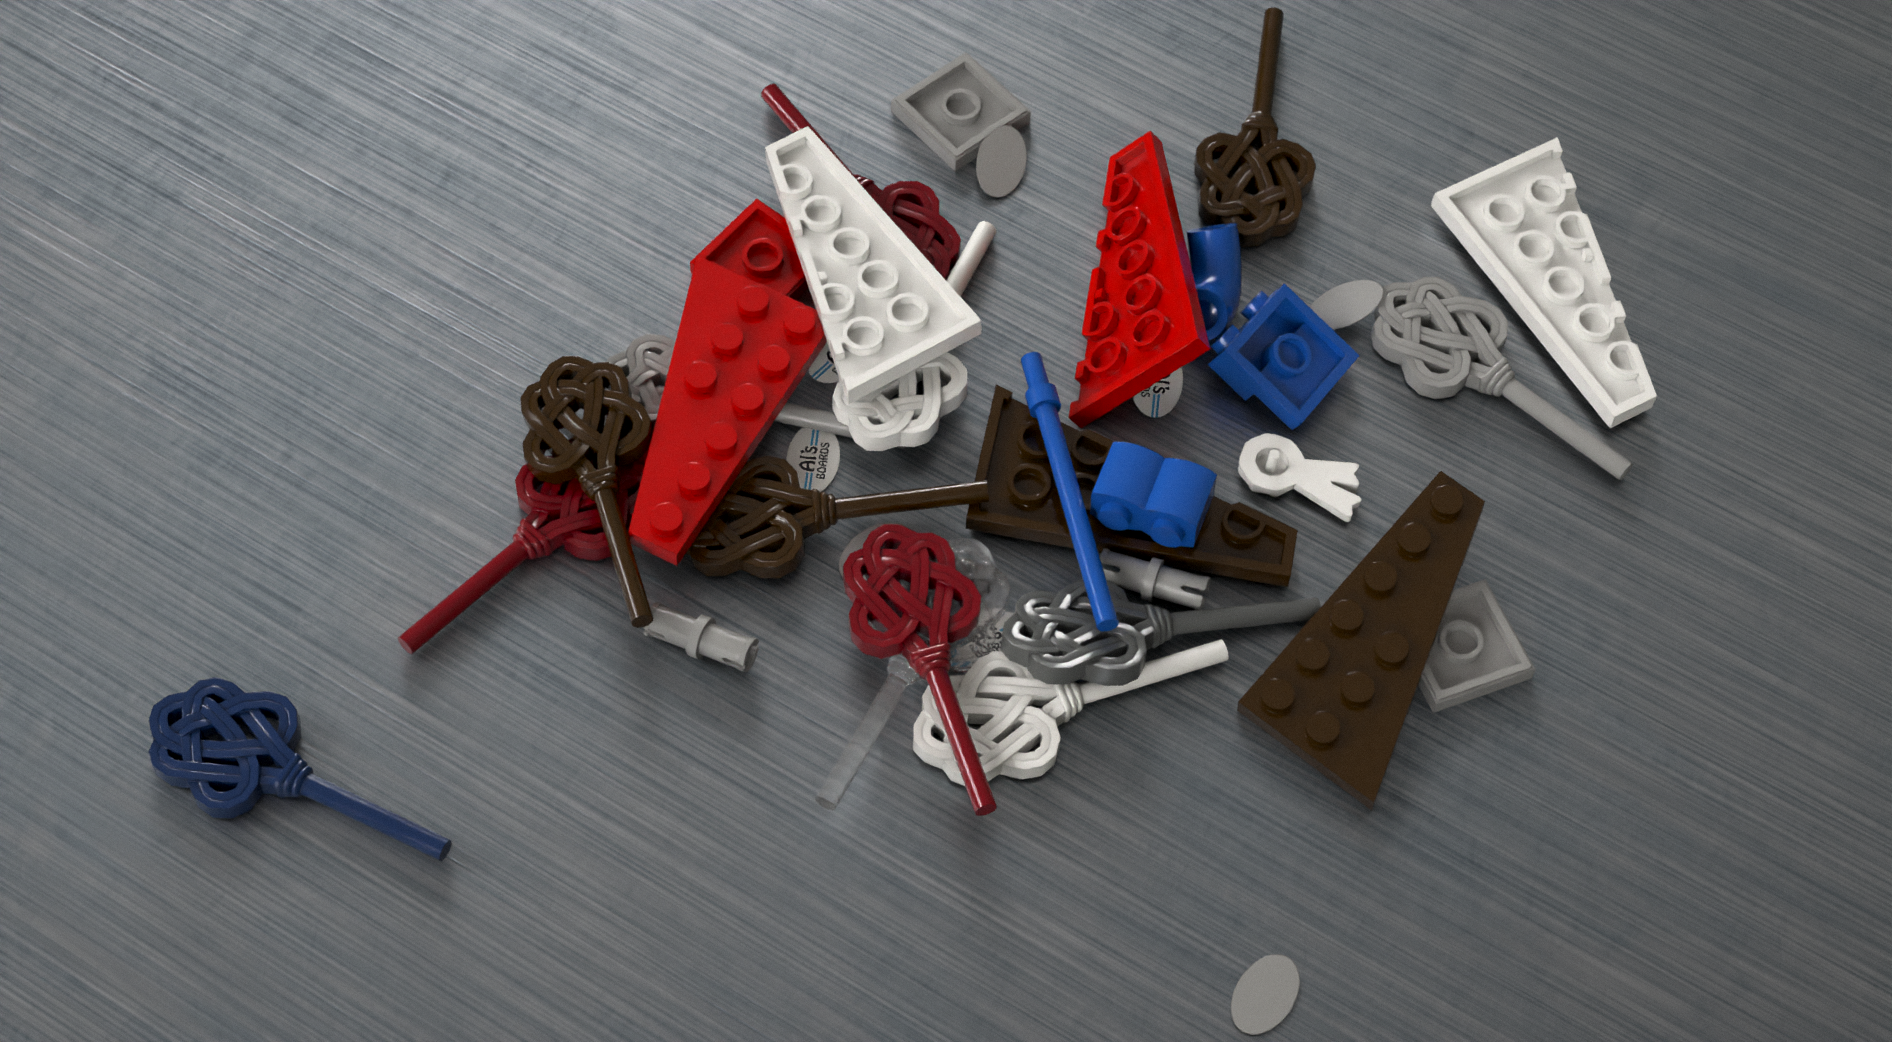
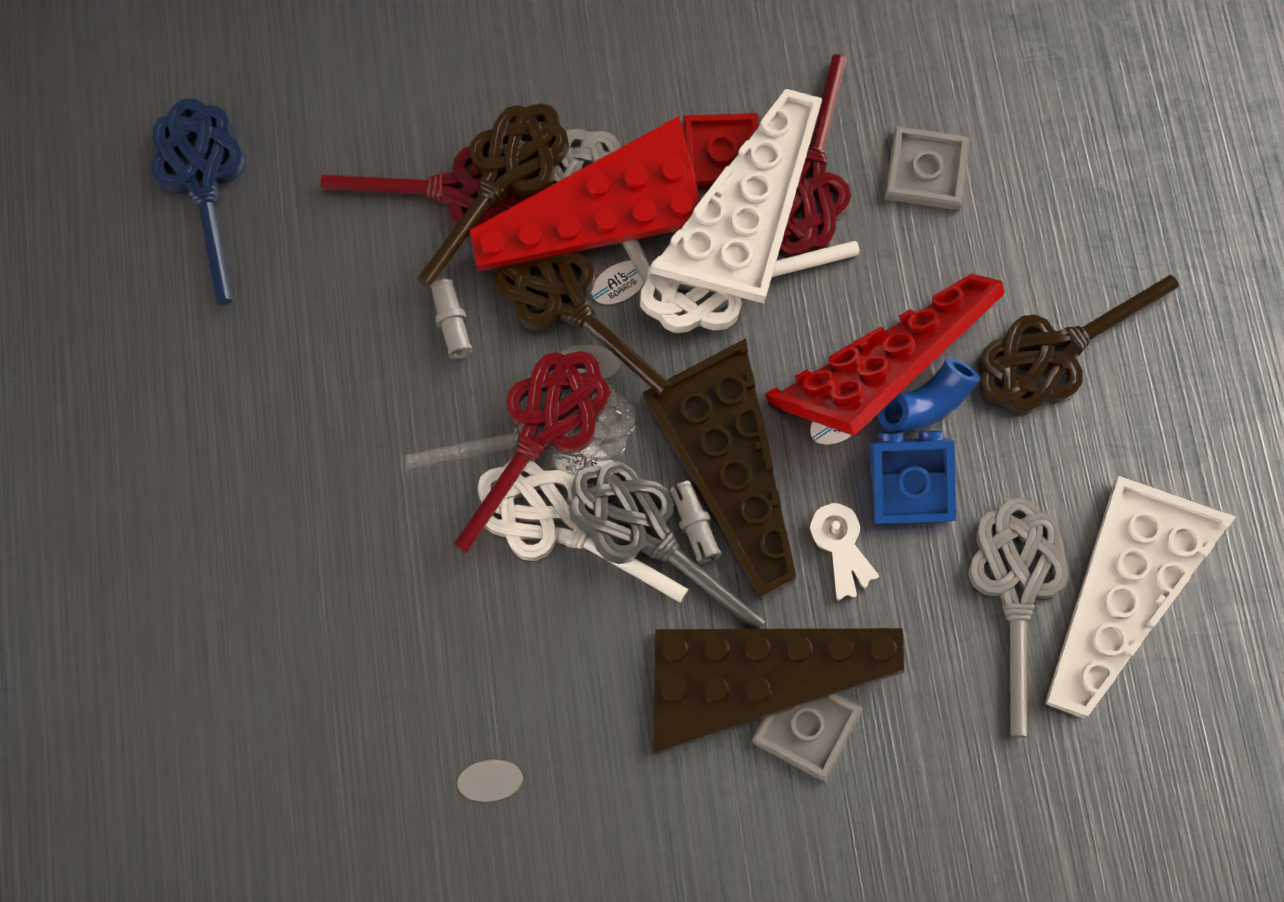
camera: 55 degrees right, 15 degrees up
light grey sticker [976,125,1027,197] -> none
blue bar [1021,352,1119,631] -> none
blue brick [1090,441,1217,547] -> none
light grey sticker [1310,280,1384,330] -> none

